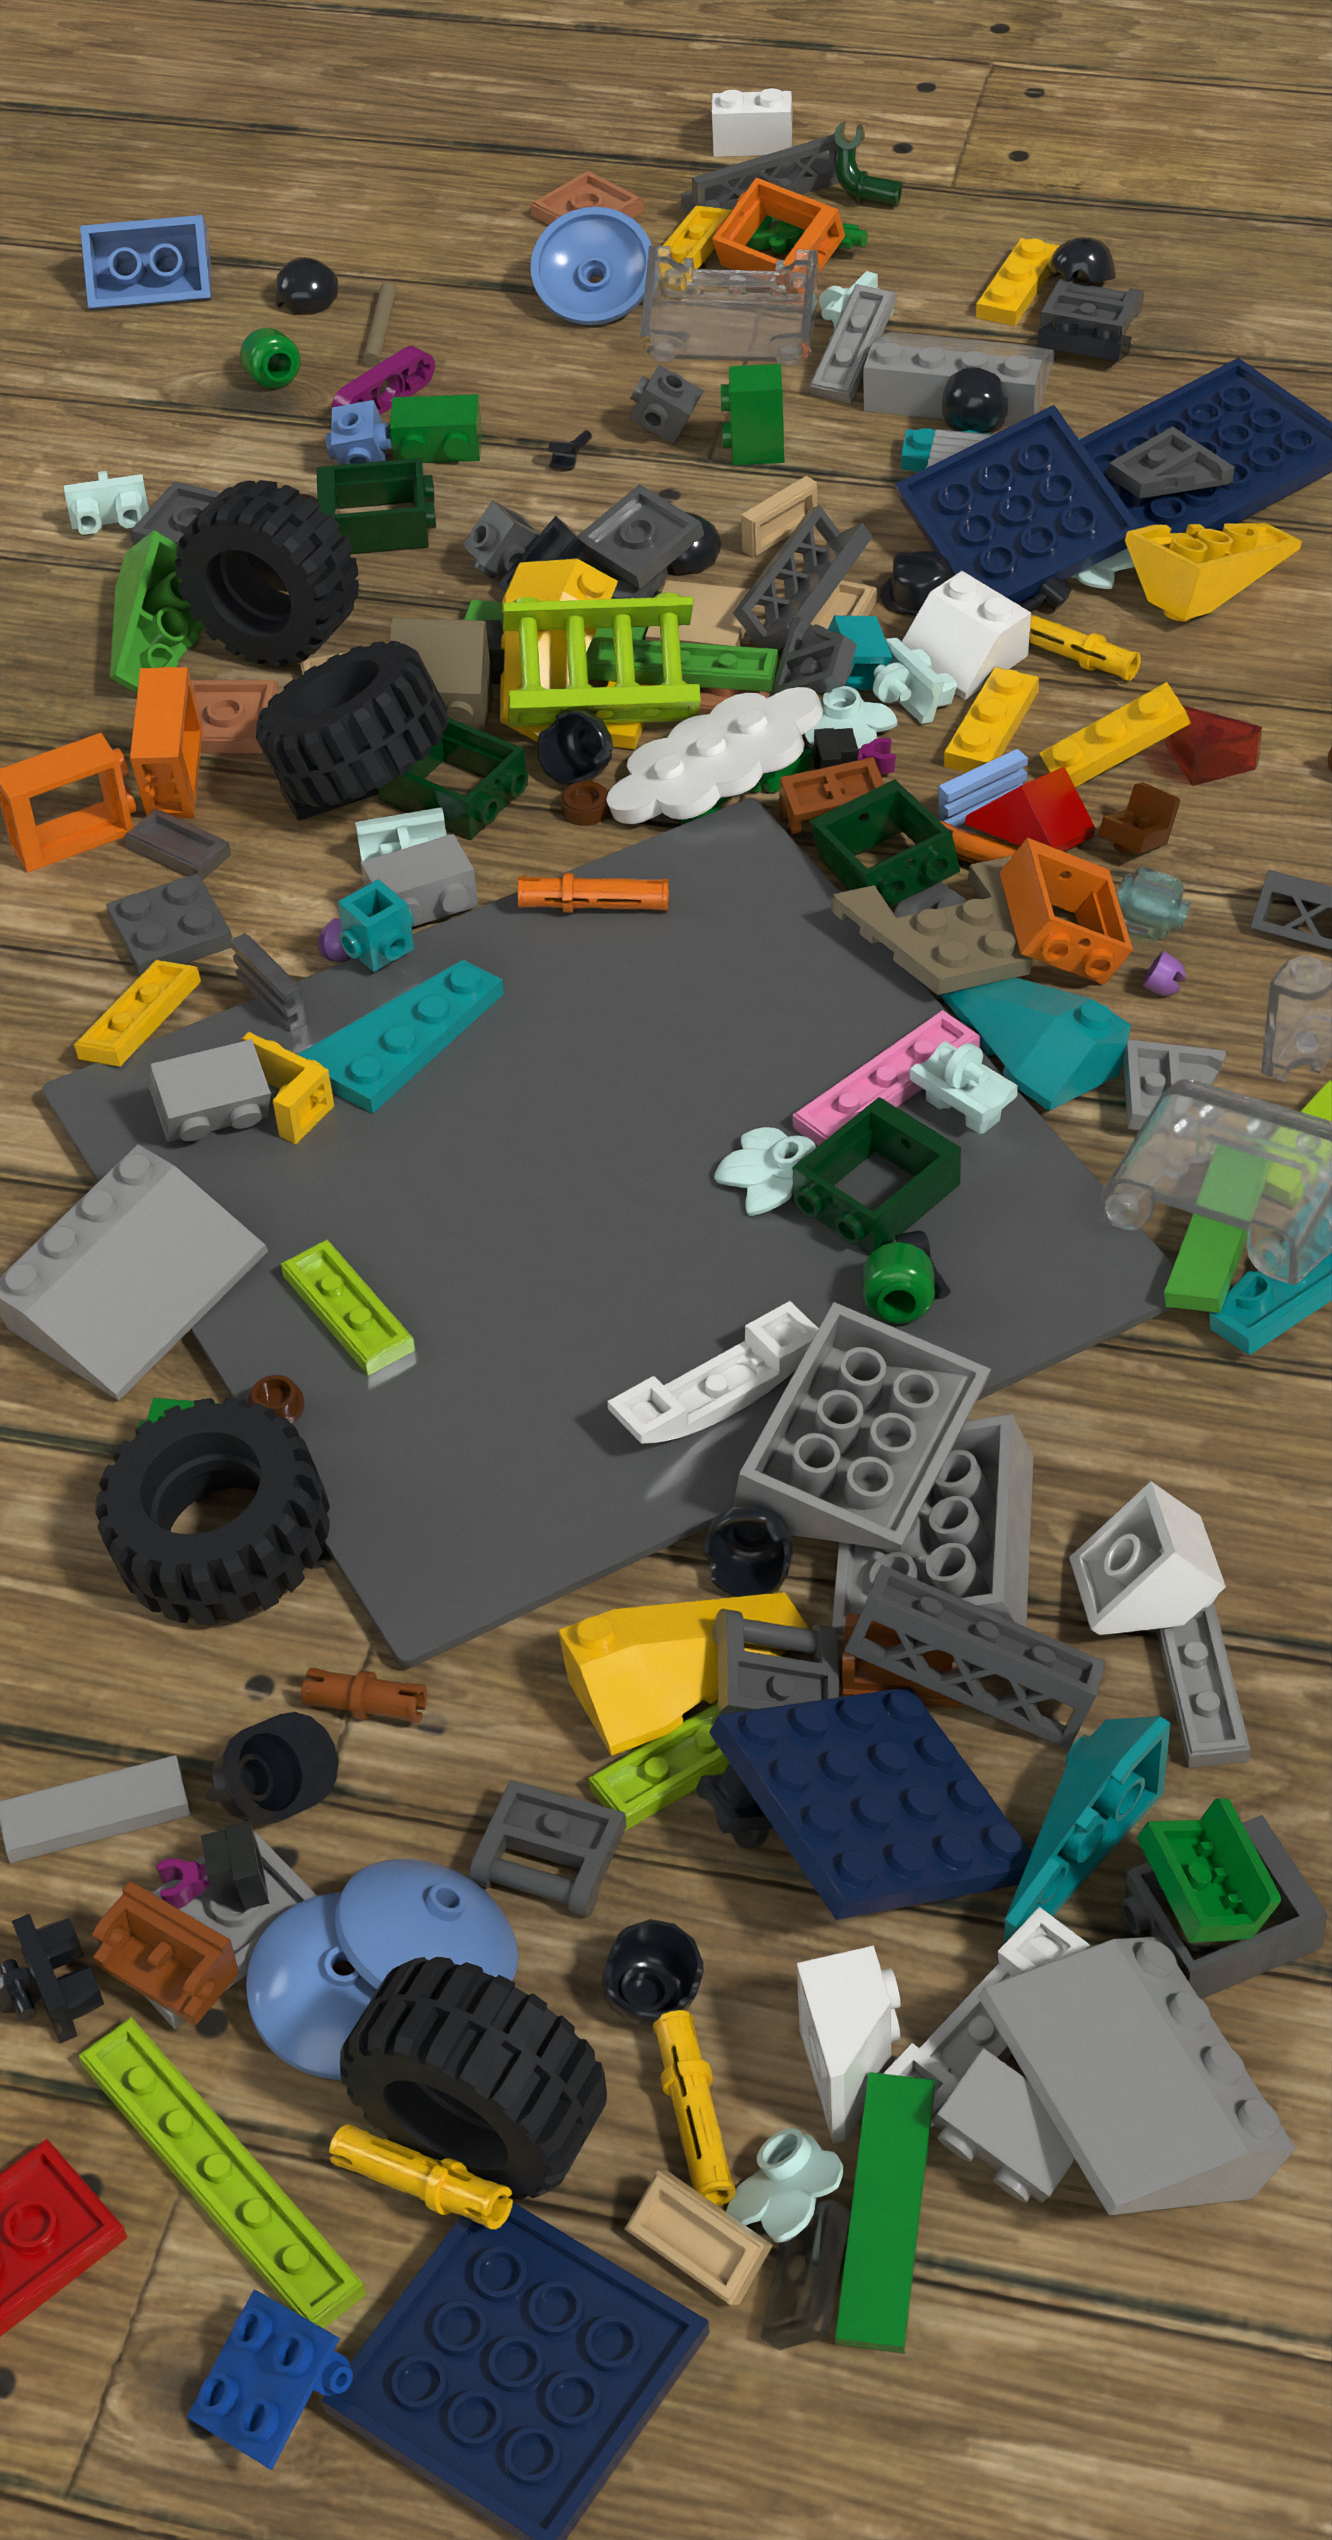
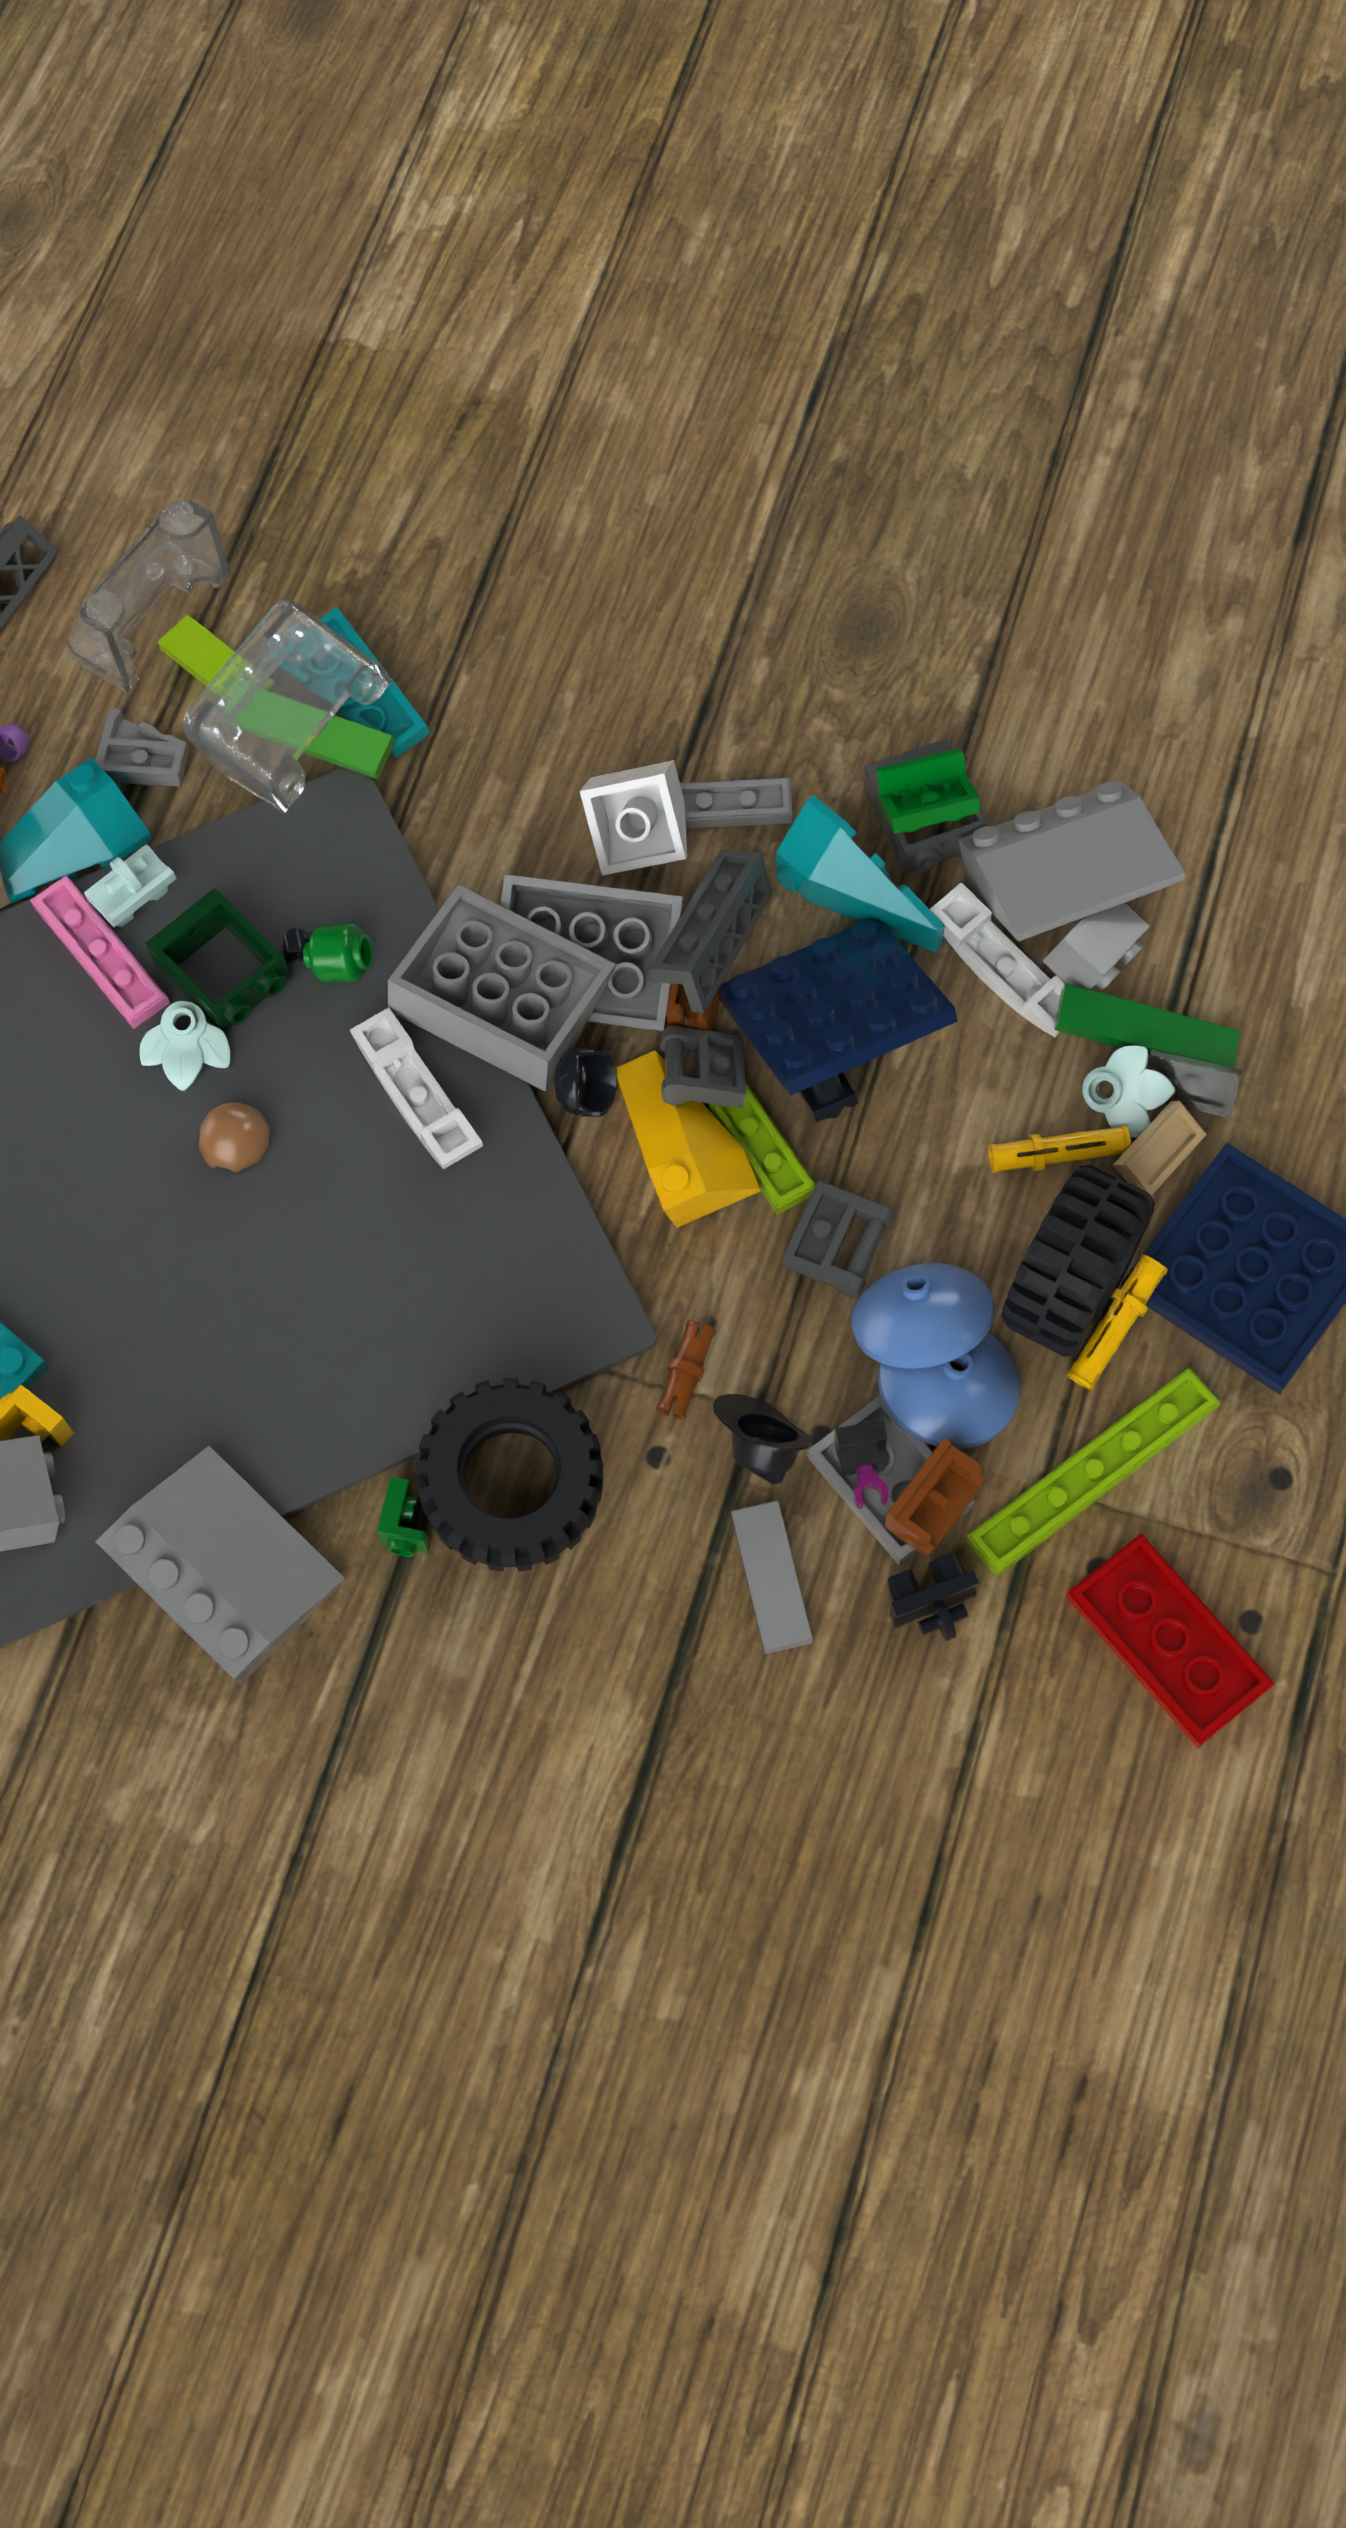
camera: 85 degrees left, 20 degrees up
blue hinge [187,2289,353,2470] -> none
reddish brown plate [247,1375,305,1423] -> none
lime tile [281,1239,415,1376] -> none
black hair [601,1919,704,2026] -> none
white slope [797,1945,901,2144] -> none
none -> medium nougat hair [198,1102,270,1173]

